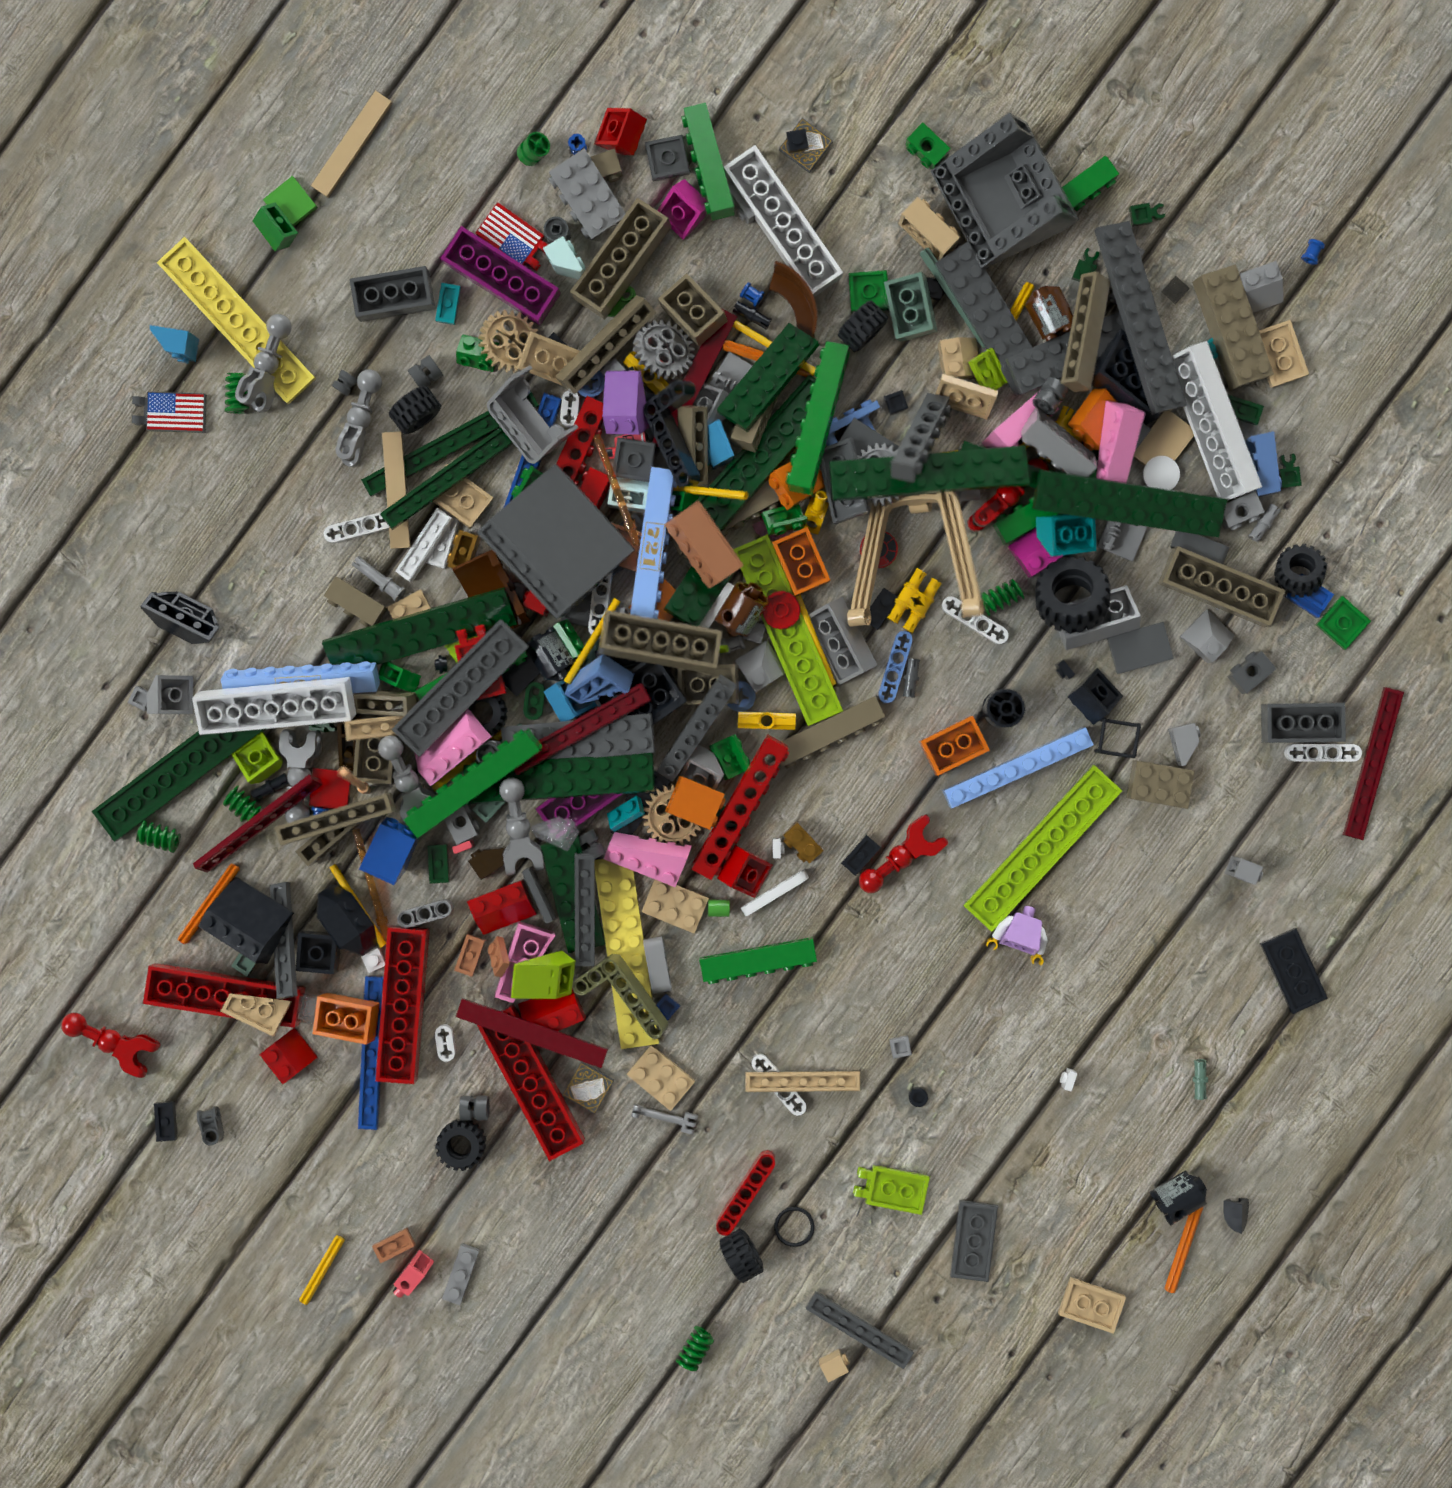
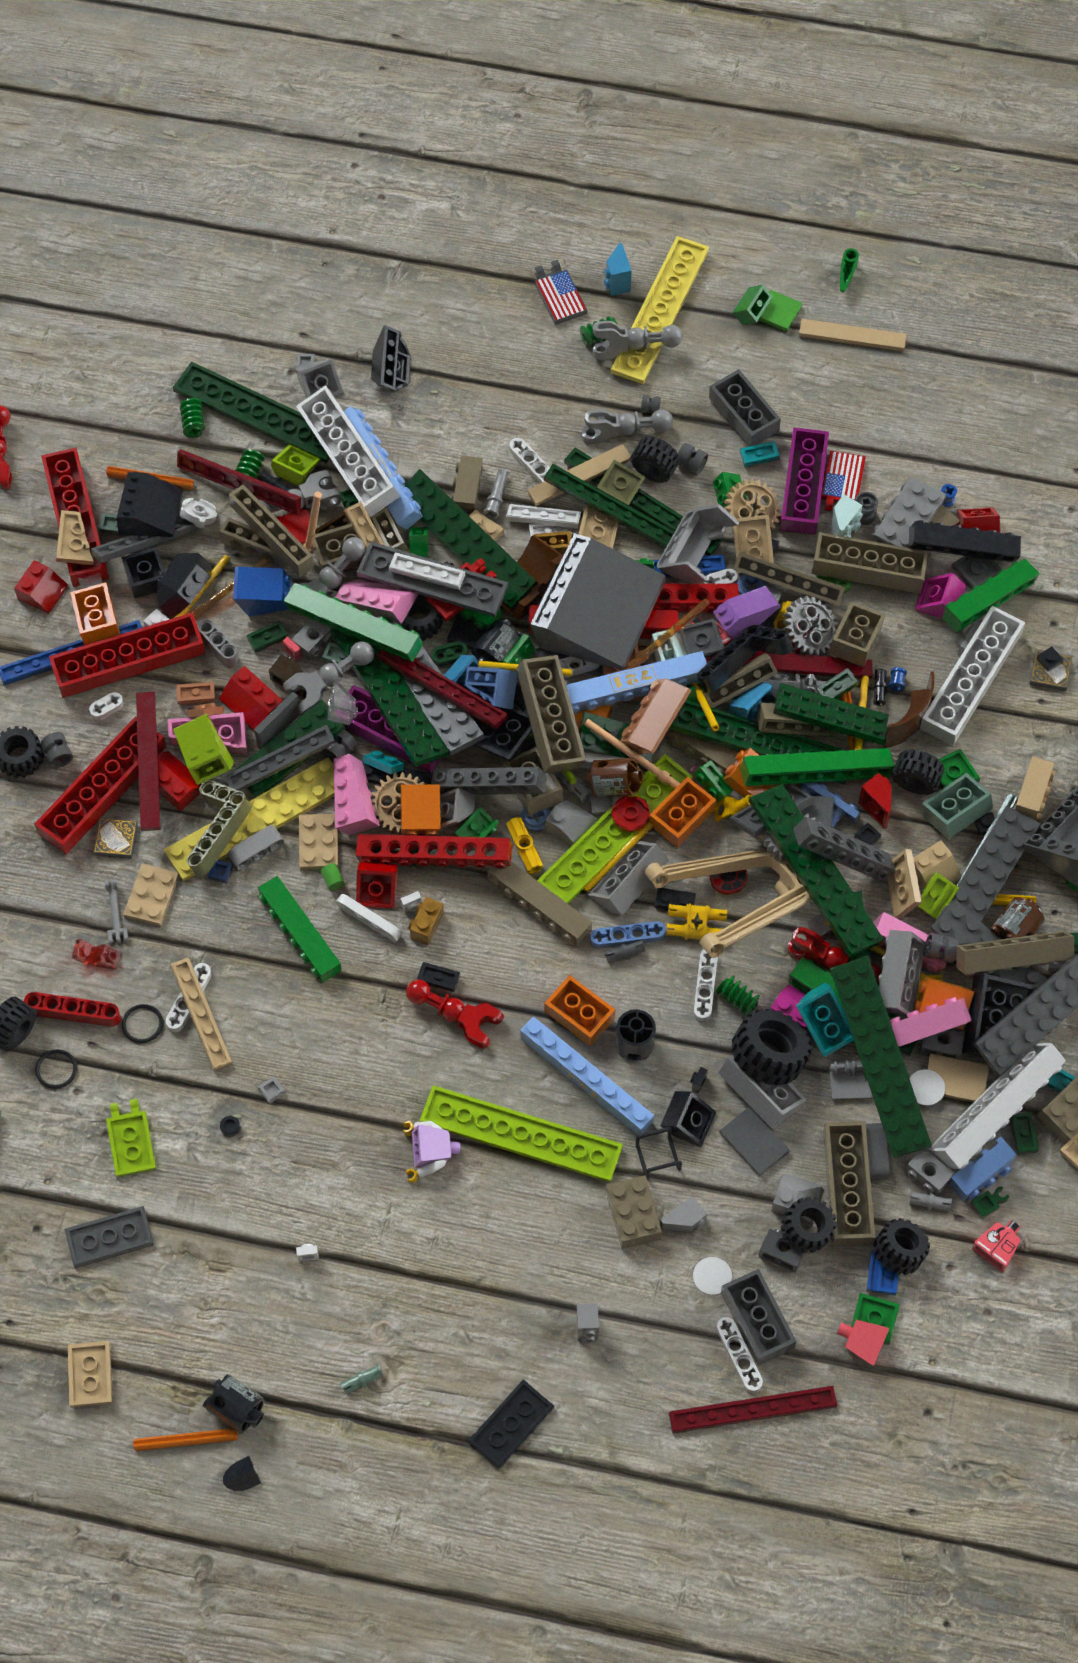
camera: 65 degrees right, 25 degrees down
green wheel [517,132,550,166] -> none
none -> clear red slope [72,939,121,969]
none -> black tyre [122,1004,163,1043]
none -> white plate [180,498,217,528]
none -> white tile [389,553,465,590]
none -> light nougat bar [584,719,681,789]
none -> olive plate [597,460,645,506]
none -> white sticker [693,1257,732,1295]
none -> black tyre [781,1196,837,1253]
none -> plate [817,668,859,699]
none -> coral torso [837,1320,889,1366]
none -> green piece [840,248,859,293]
none -> red slope [858,773,892,829]
none -> black brick [909,520,1021,563]
none -> coral torso [972,1220,1021,1272]

